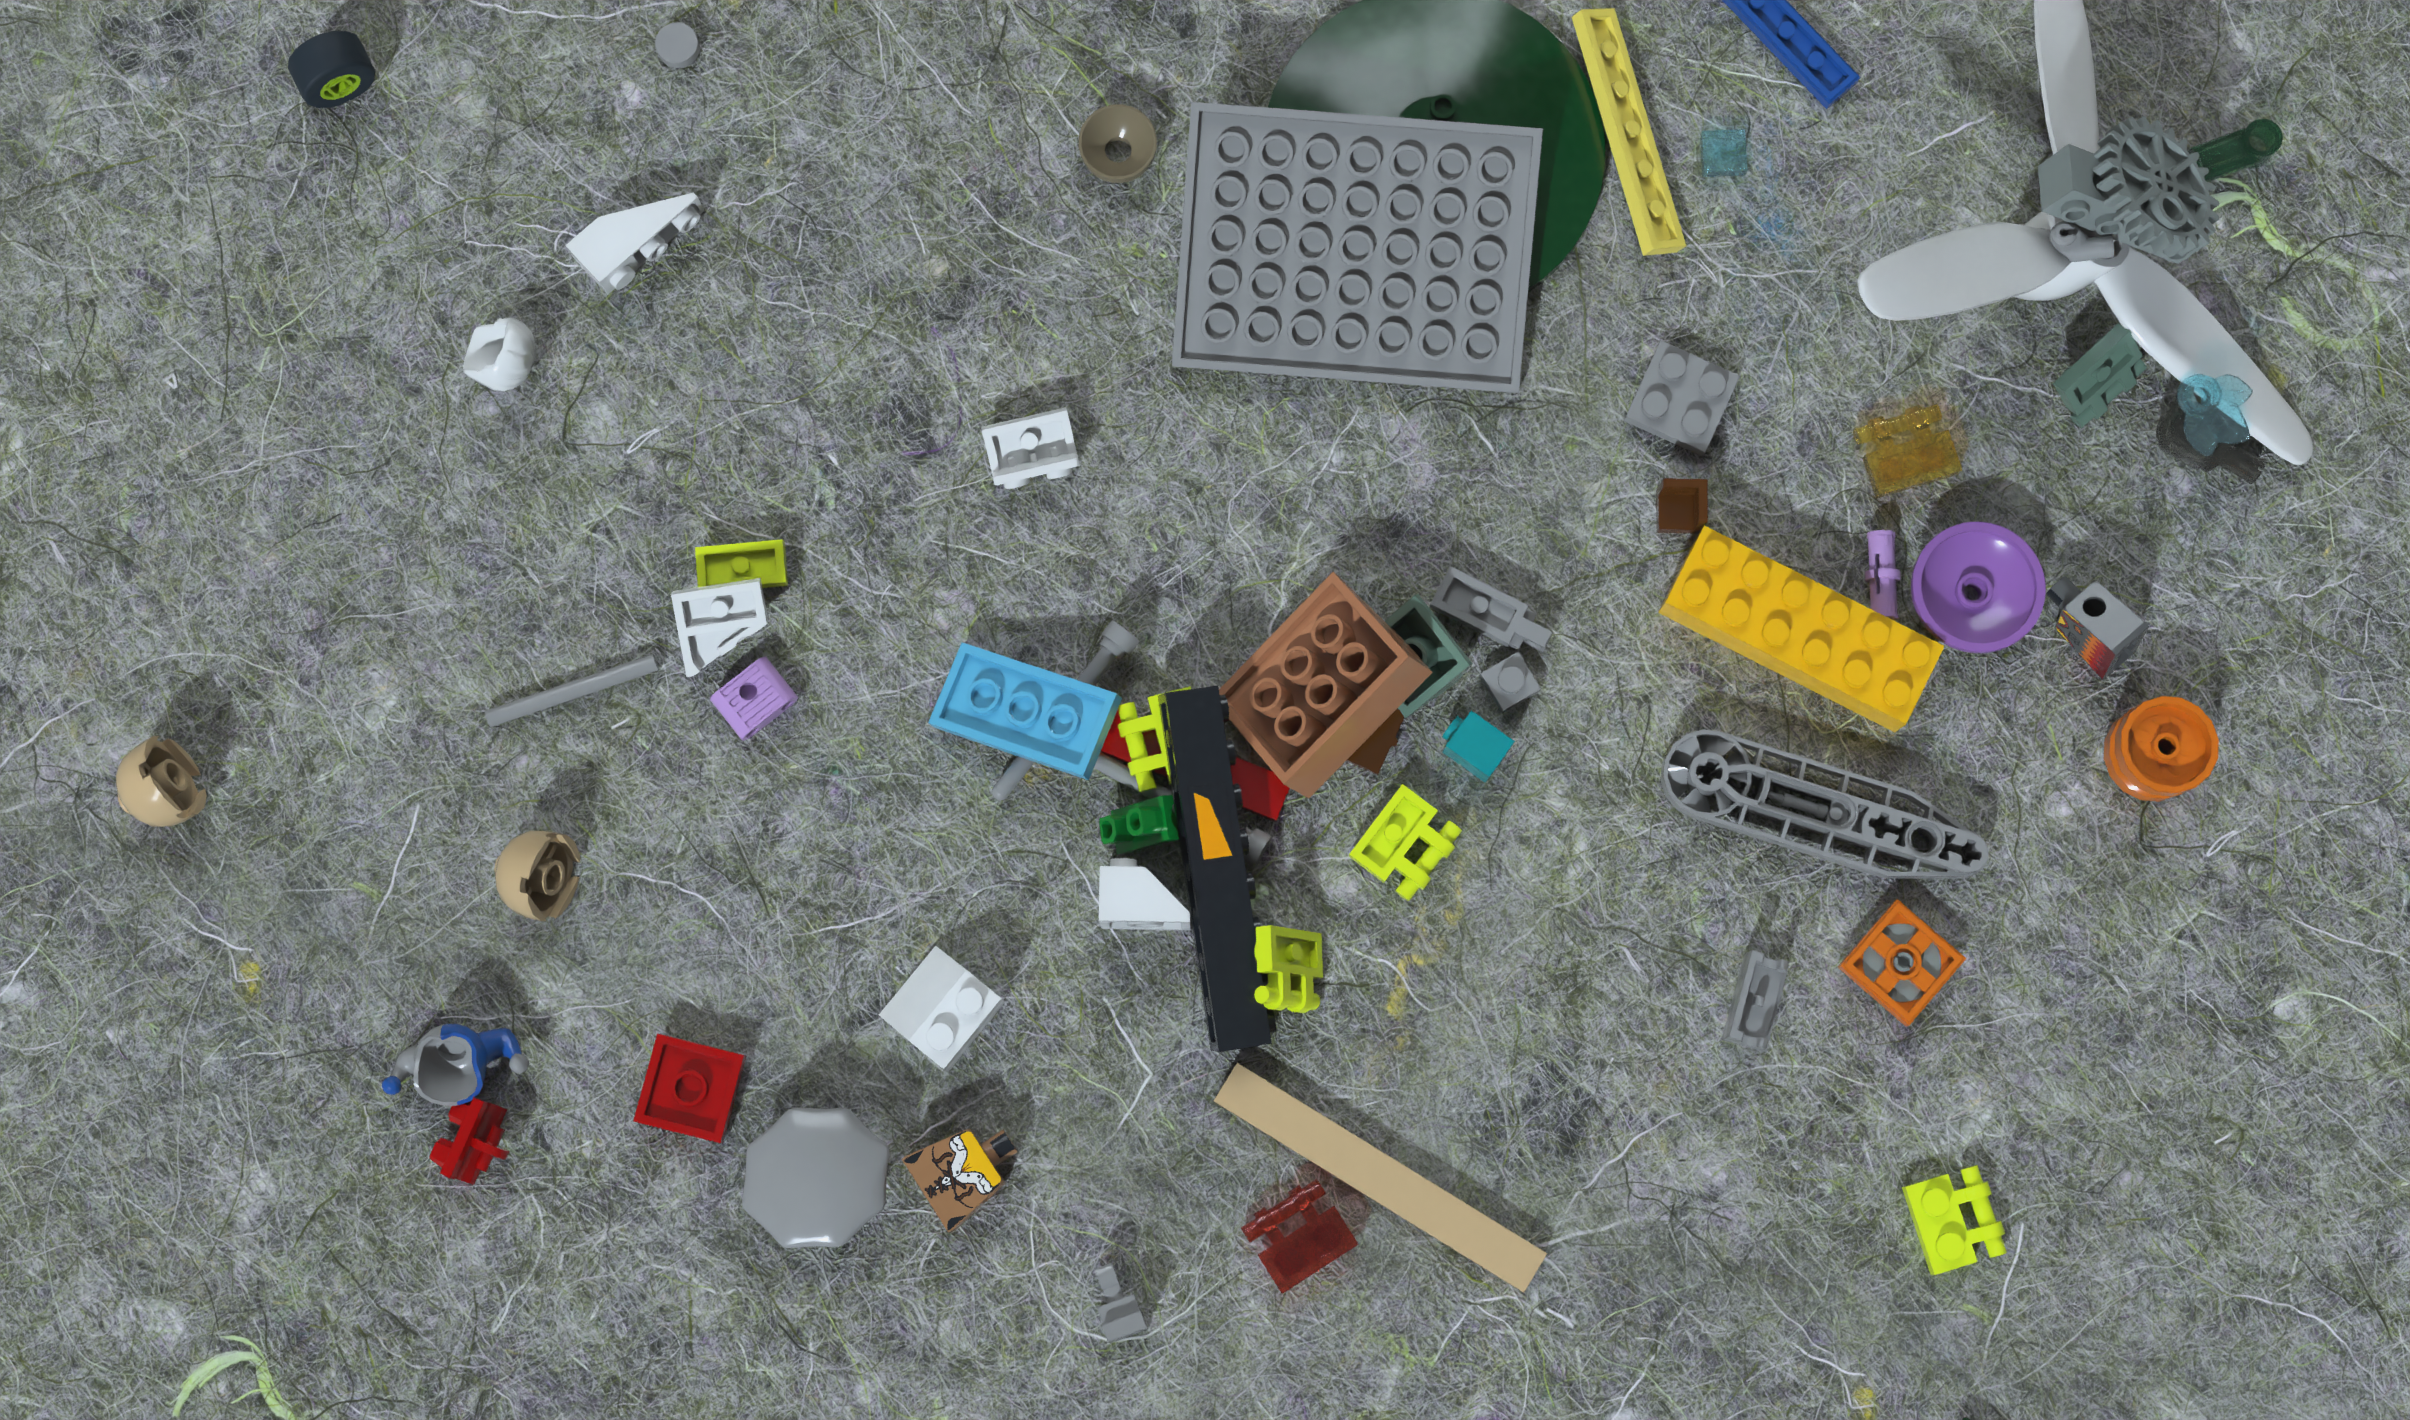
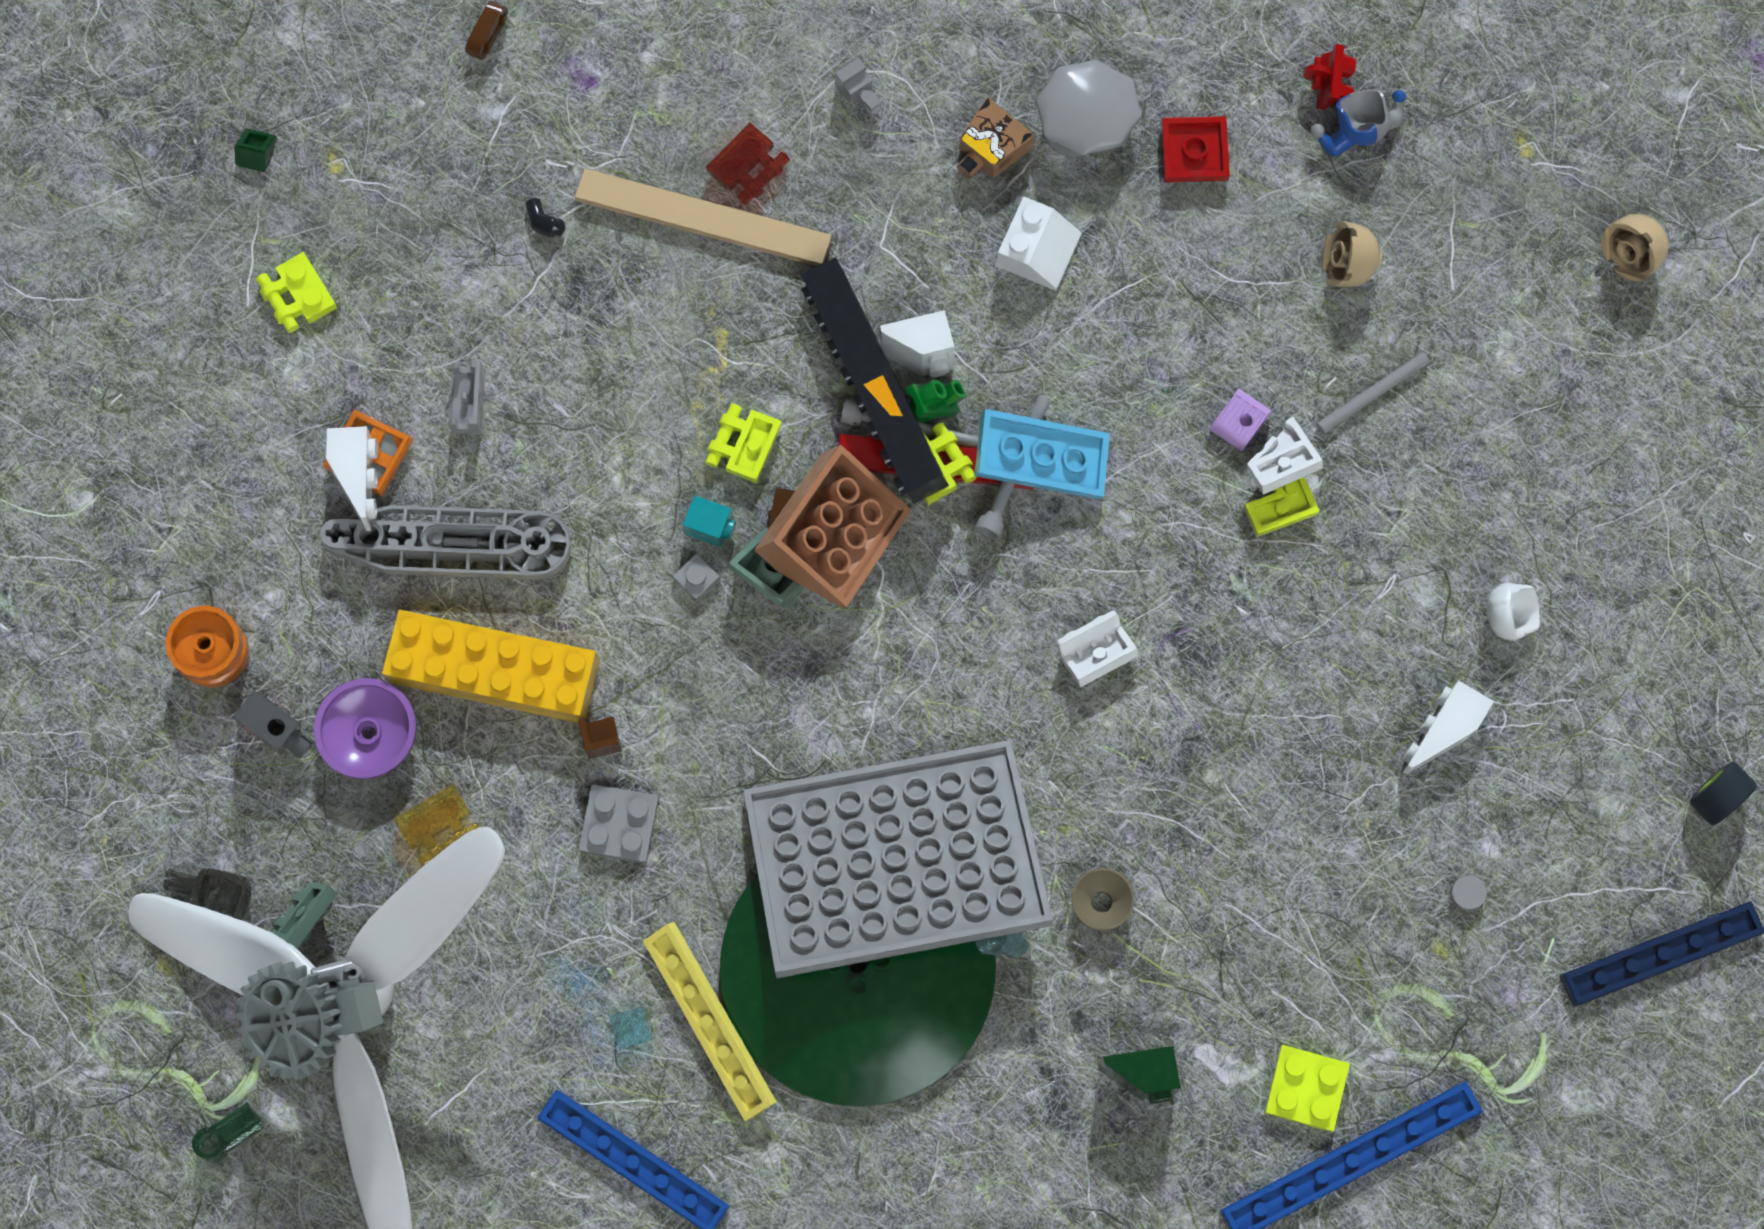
camera: 165 degrees right, 5 degrees down
neon yellow plate [1254,925,1323,1013] -> none
light grey hinge [1429,566,1553,652] -> none
lavender pin [1865,530,1901,621] -> none
clear light blue plate [2177,374,2253,456] -> none
none -> white slope [326,426,378,532]
none -> black arm [525,198,566,238]

